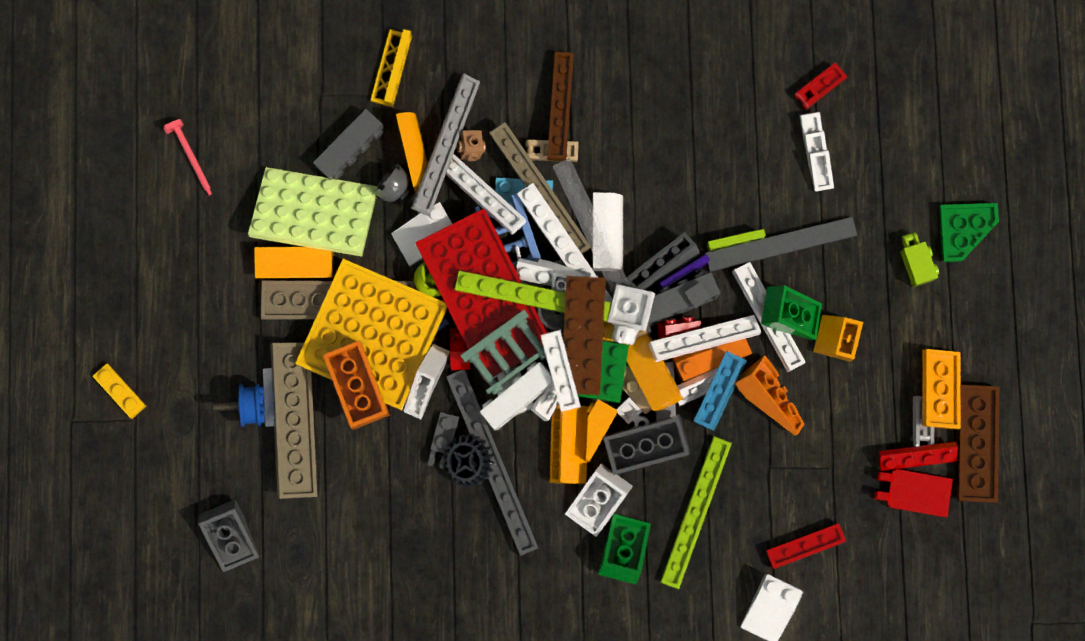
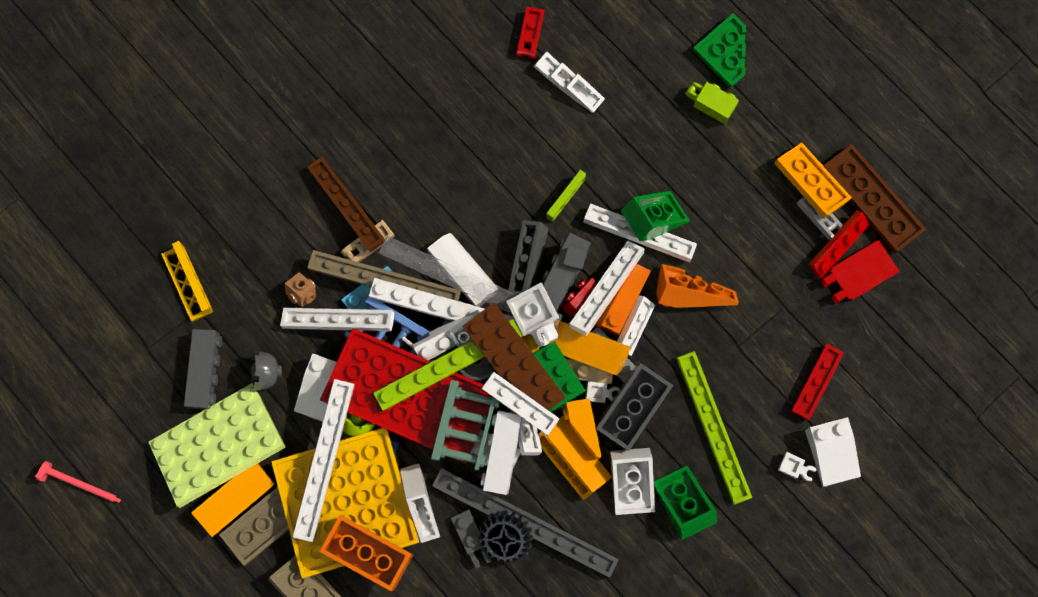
camera: 40 degrees left, 5 degrees down
light orange brick [396,112,428,193] -> none
light grey tile [411,74,480,216] -> none
red slope [450,328,470,370] -> none
dark purple tile [656,255,710,293] -> none
dark azure fence [694,351,747,430] -> none
dark grey tile [705,217,857,272] -> none
light orange slope [813,315,863,362] -> none
none -> white plate [293,379,355,542]
none -> white plate [778,452,817,482]

